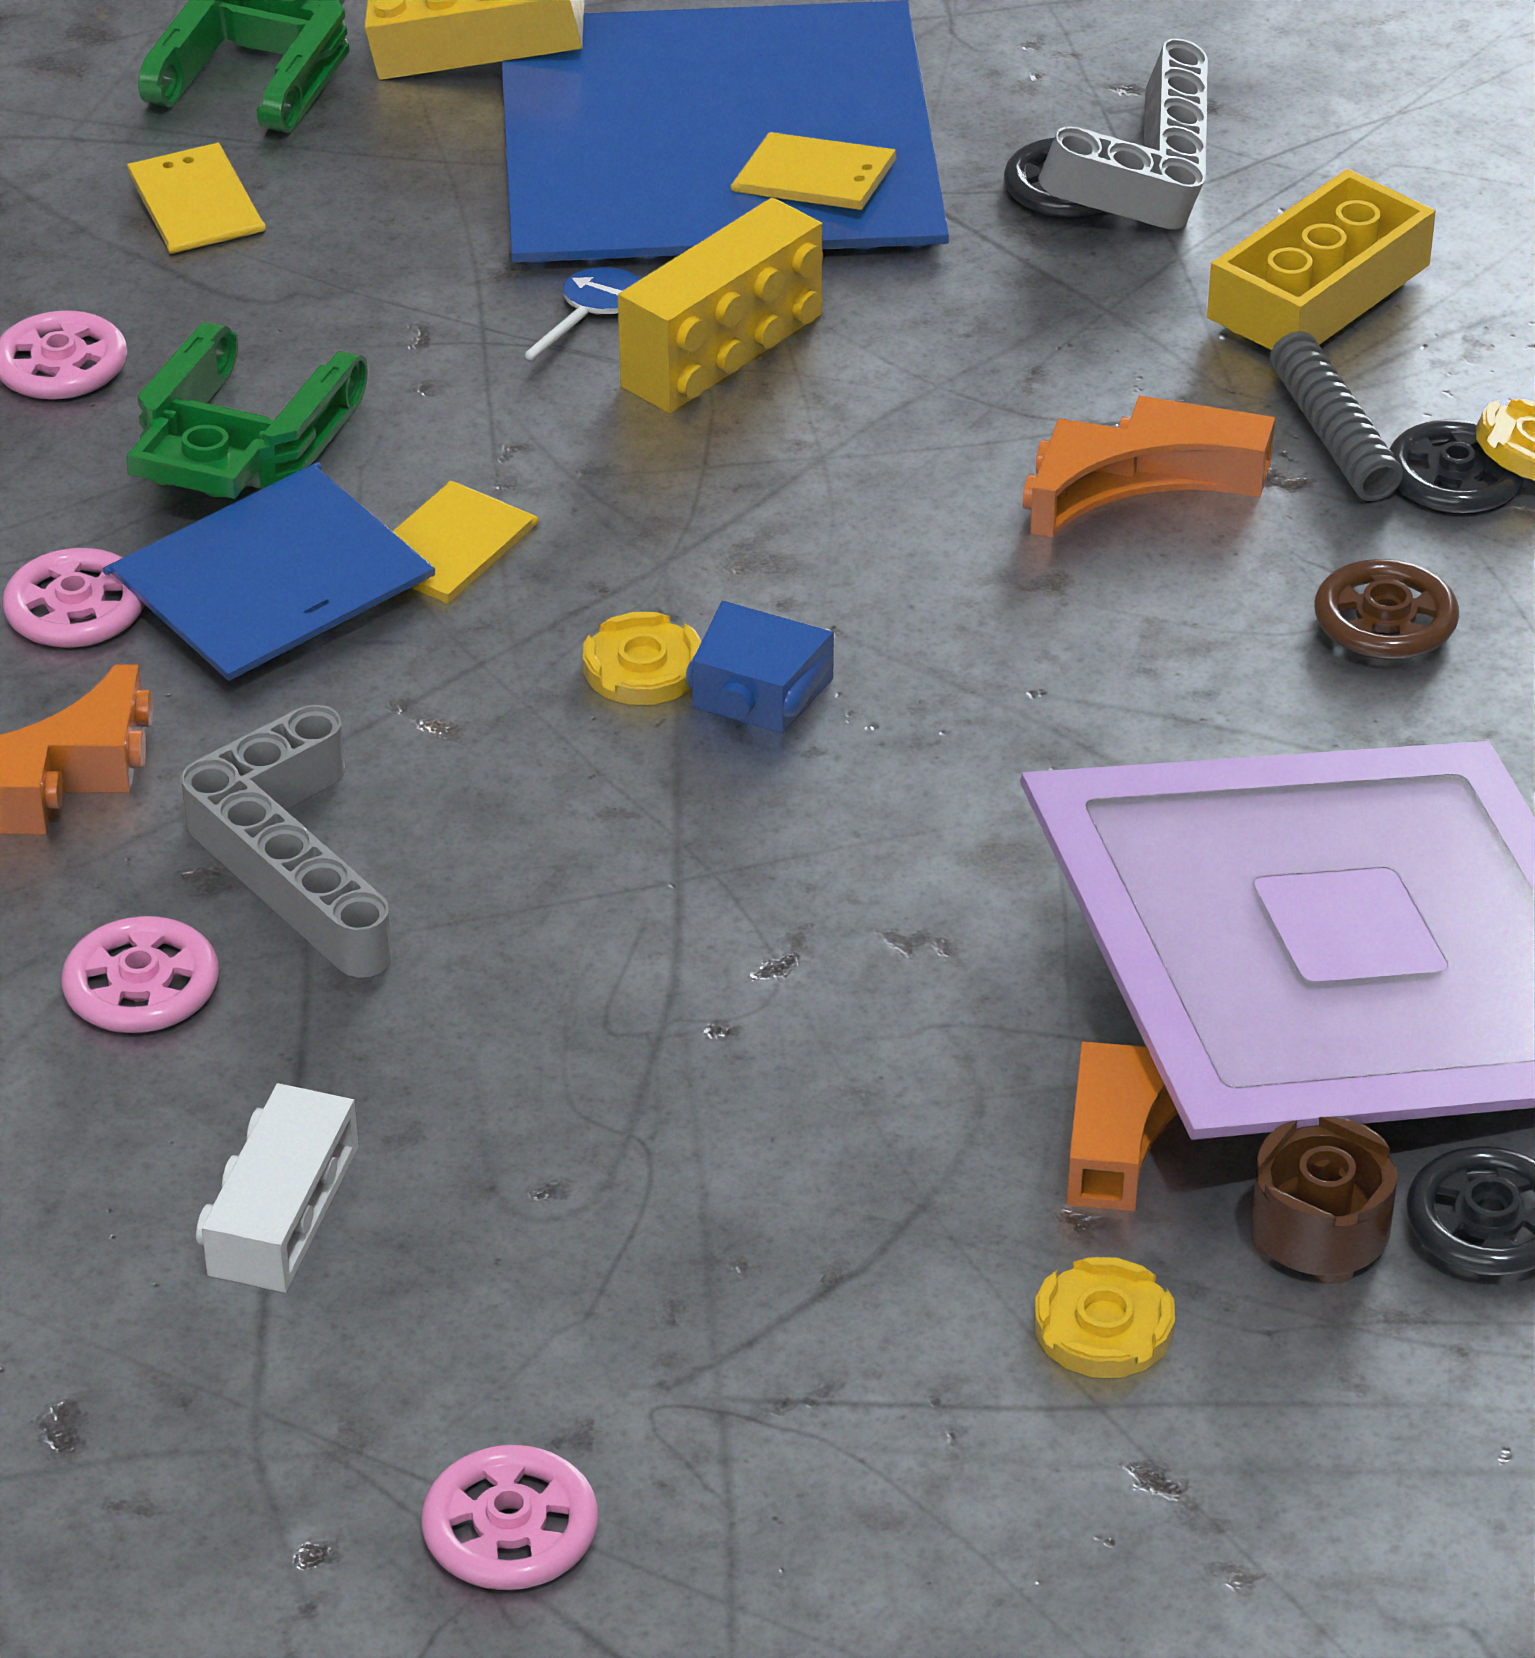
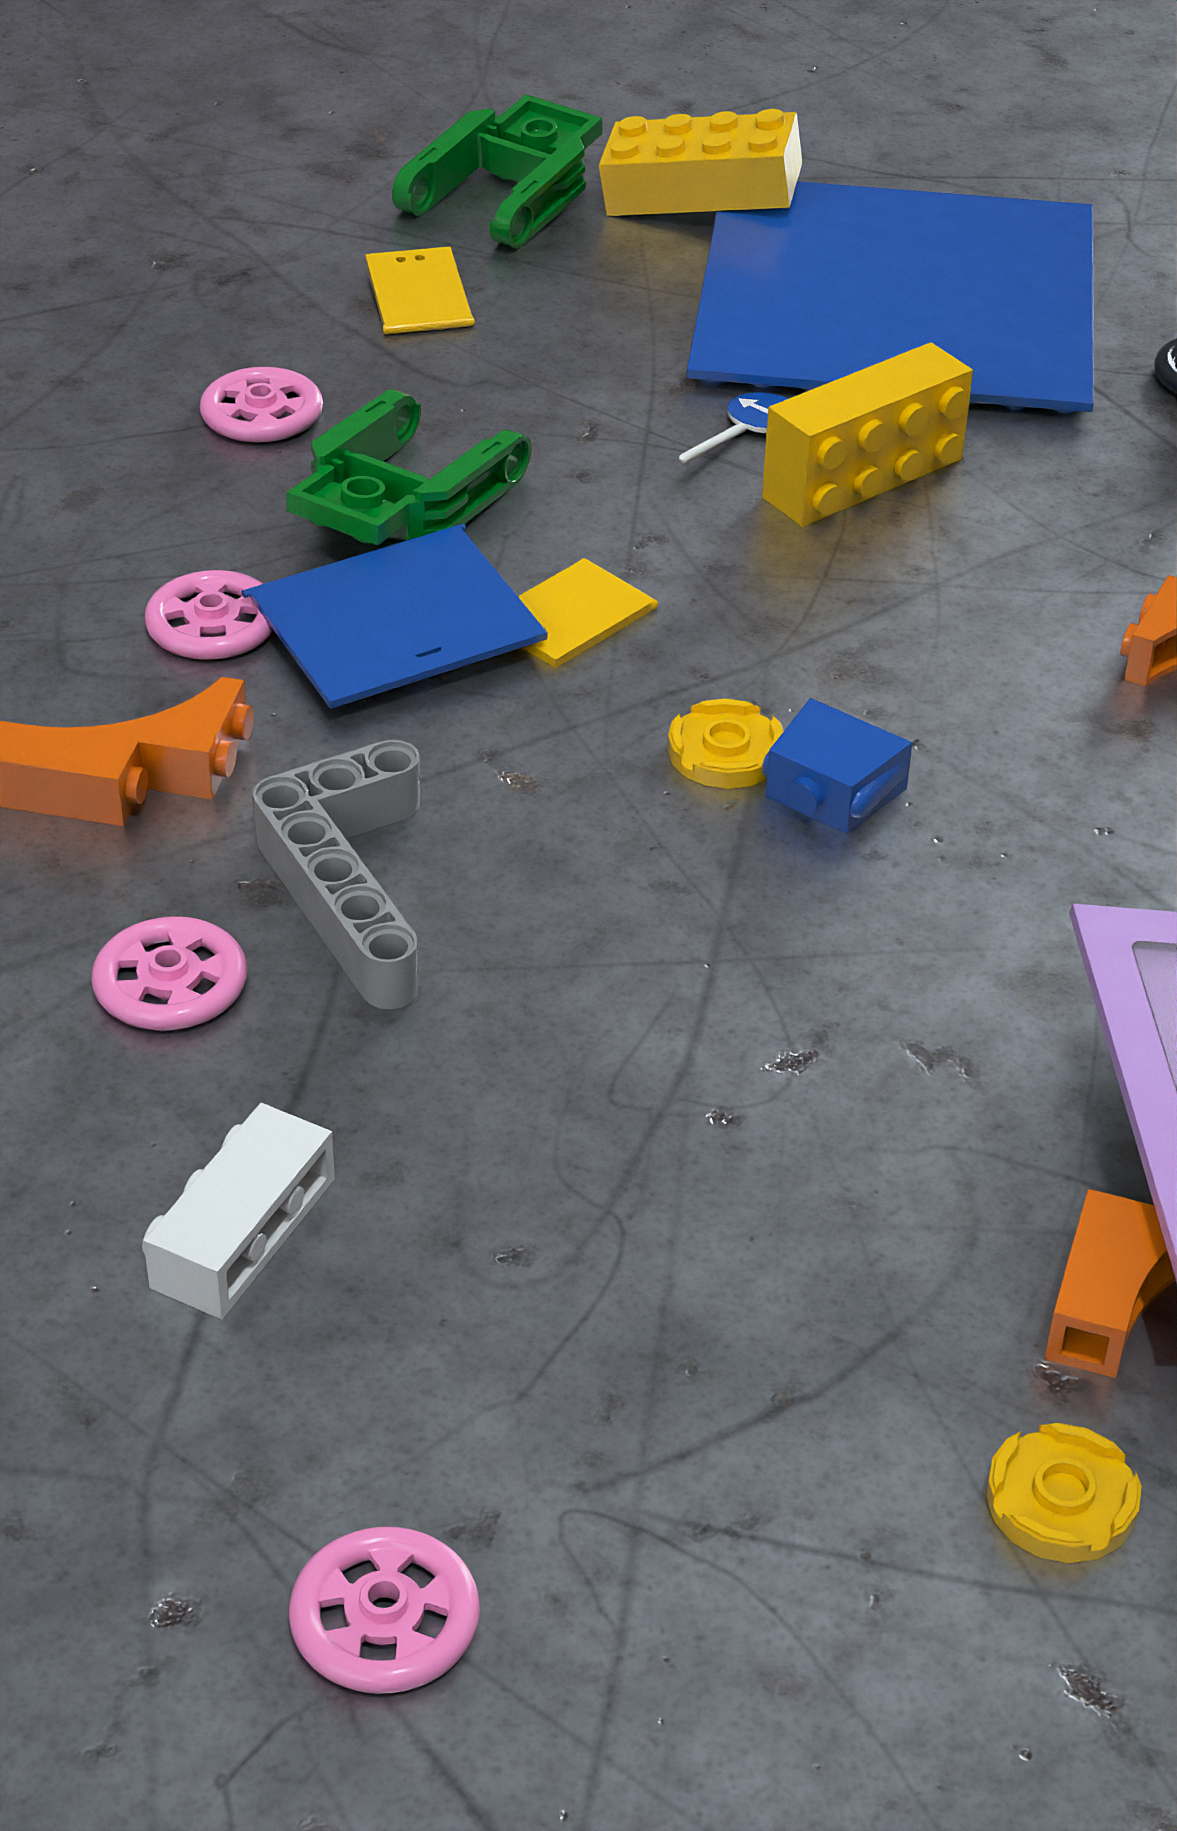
camera: 10 degrees right, 0 degrees up
yellow container [731,132,896,210] -> none

